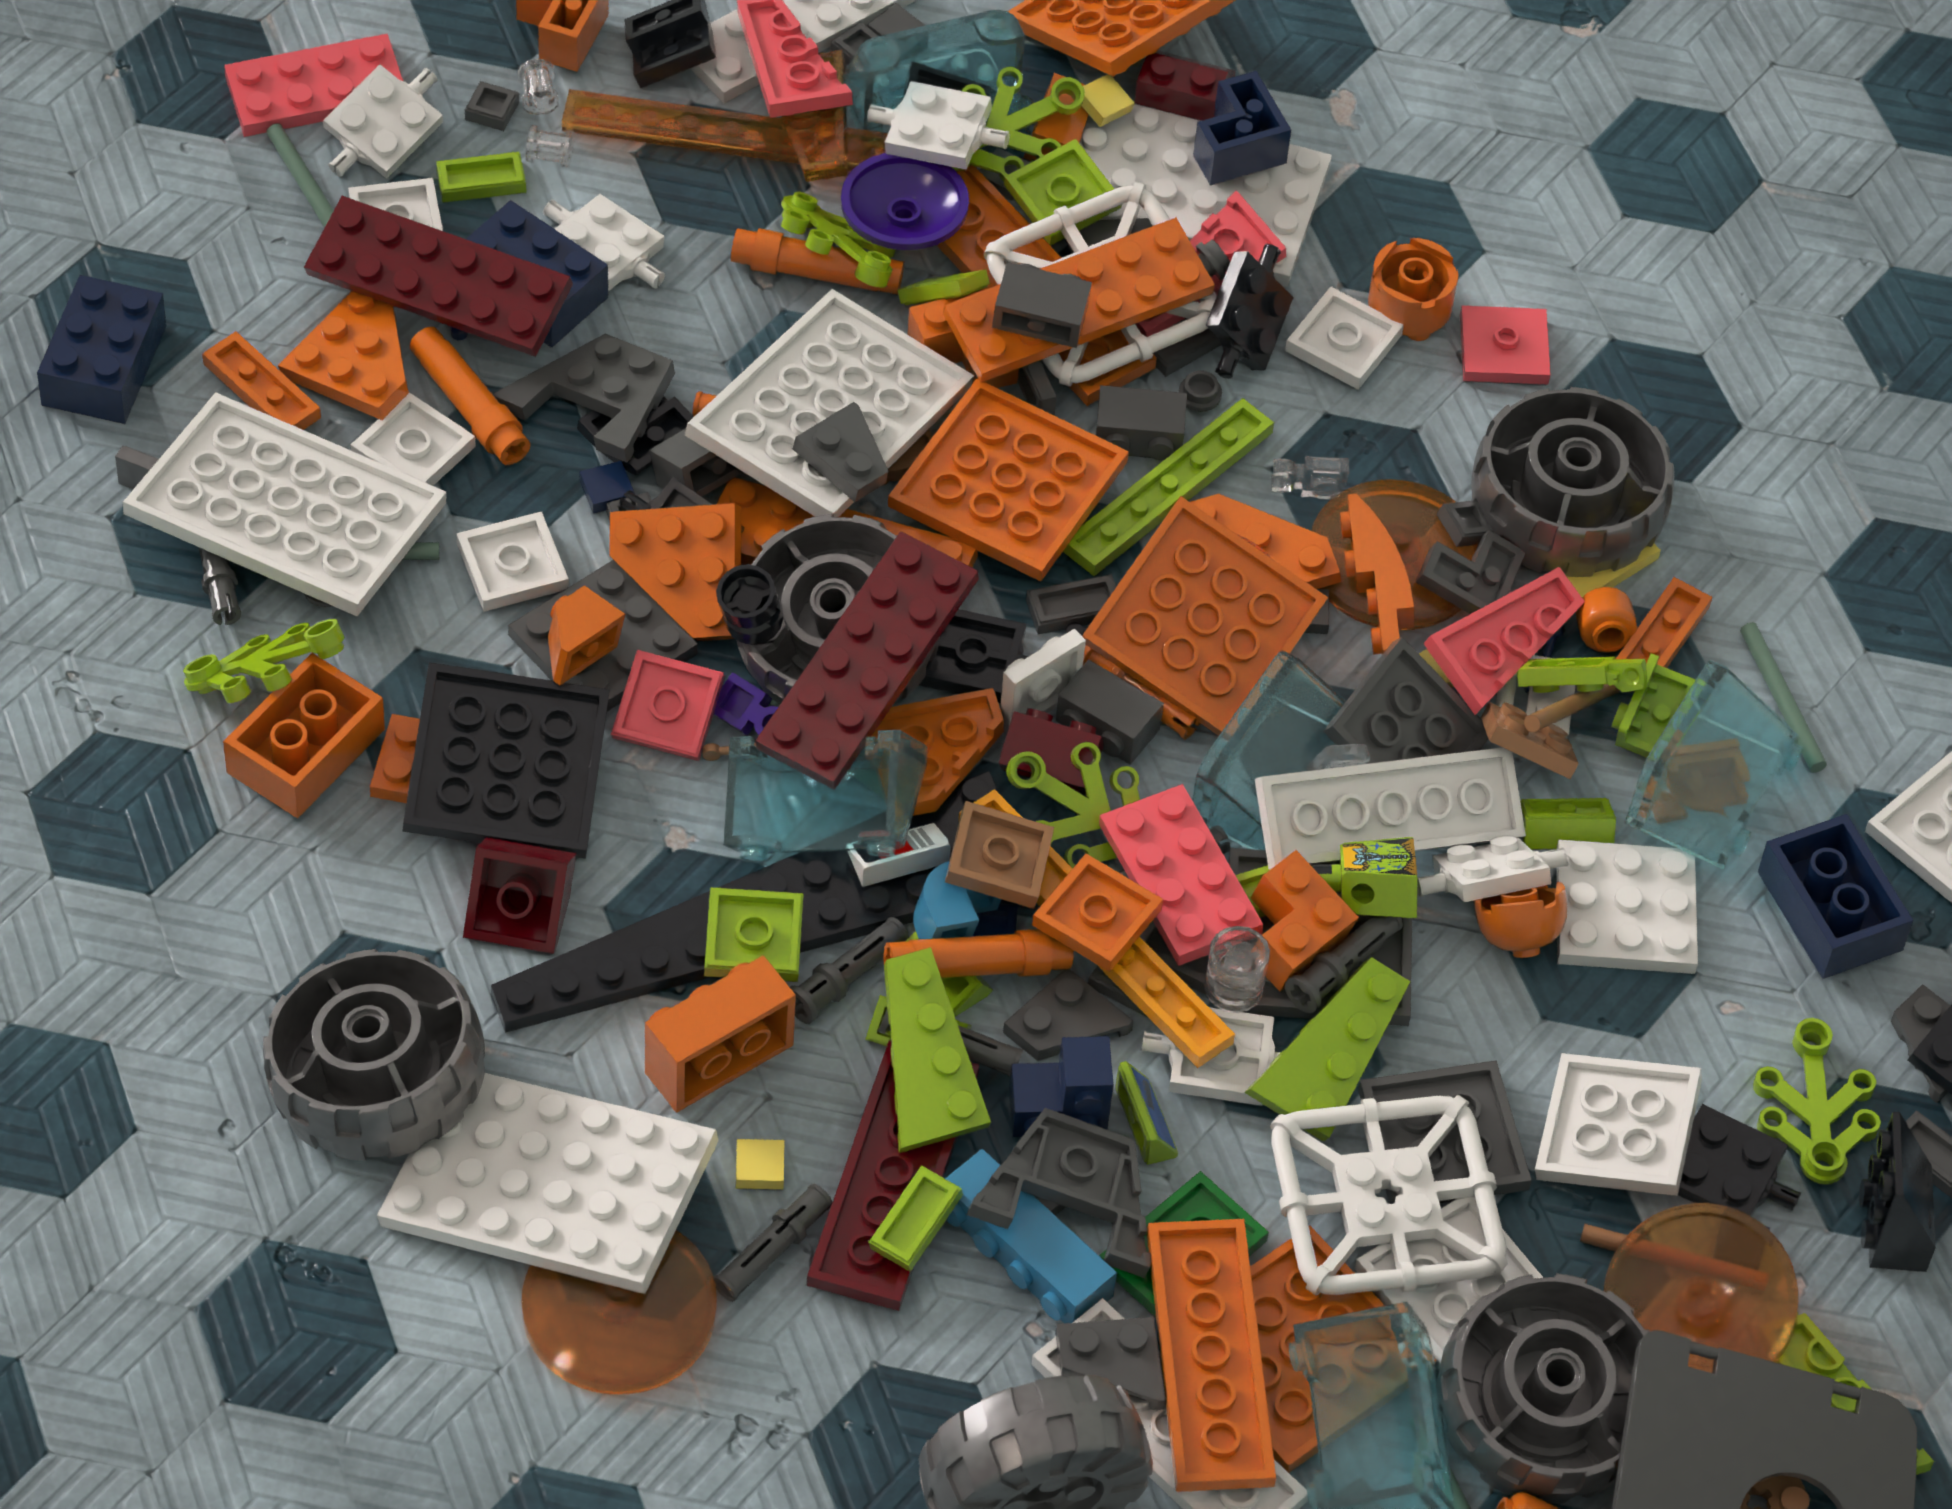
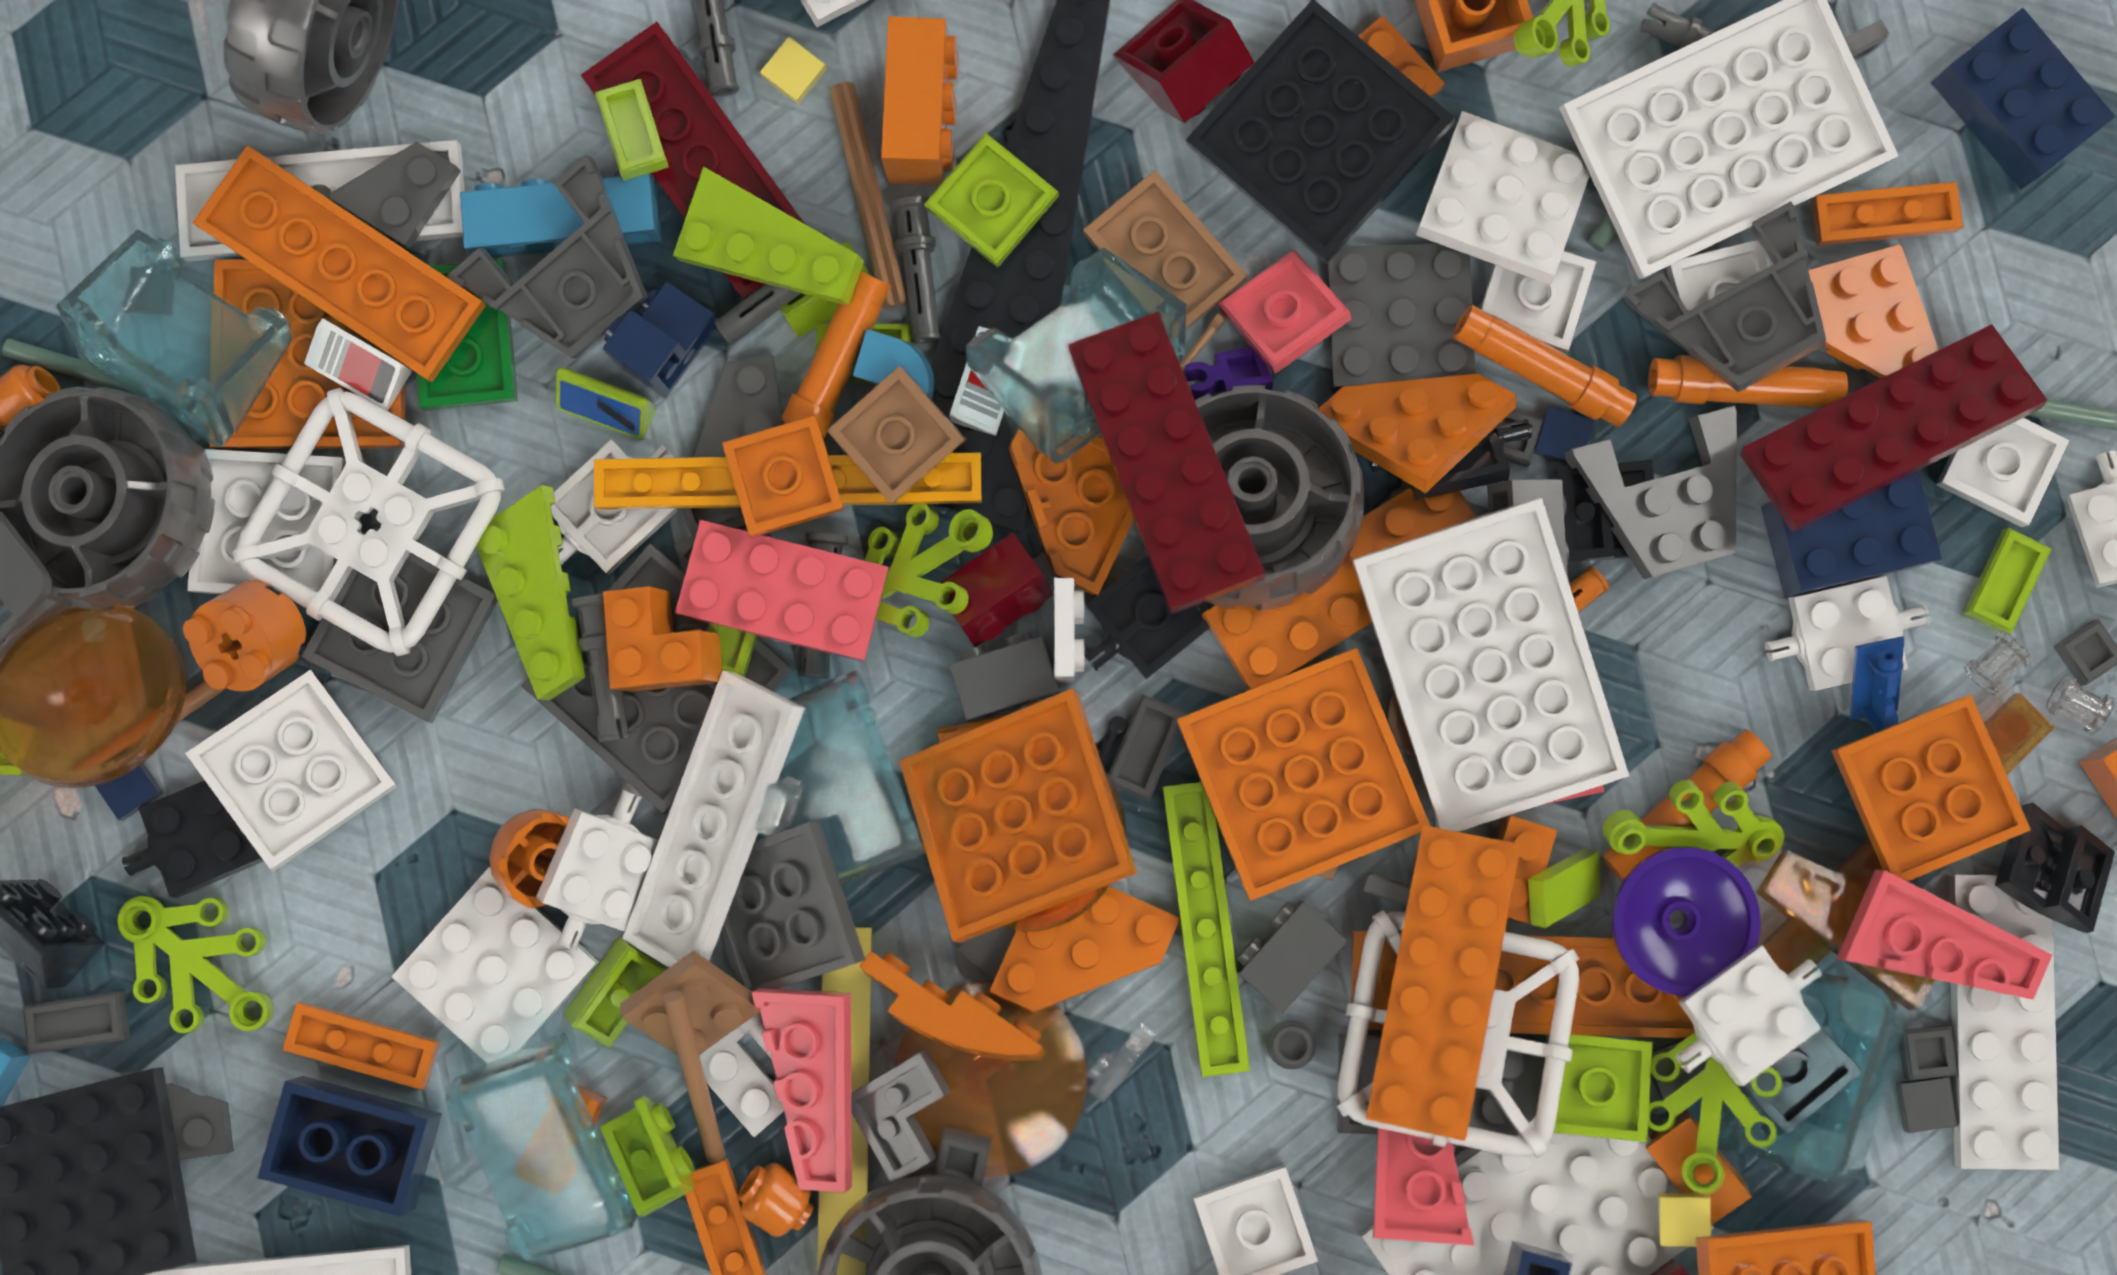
camera: 135 degrees right, 30 degrees up
orange slope [548,585,625,685] -> none
black wheel [716,564,784,645] -> none
dark grey wing [792,402,889,502] -> none
dark grey brick [992,262,1092,348] -> none
dark grey plate [1196,239,1230,280] -> none
clear wheel [1204,926,1270,1013] -> none
black plate [1206,244,1294,379] -> none
lime torso [1313,837,1417,918] -> none
lime hinge [1517,657,1647,693] -> none
none -> orange brick [183,580,306,691]
none -> orange plate [282,1002,440,1090]
none -> slope [304,318,412,411]
none -> medium nougat axle [830,82,907,309]
none -> medium nougat plate [1083,170,1248,340]
none -> white plate [1416,111,1590,285]
none -> orange piece [1452,304,1637,427]
none -> dark grey wing [1624,201,1826,392]
none -> orange plate [1831,694,2031,882]
none -> blue hinge [1850,636,1905,732]

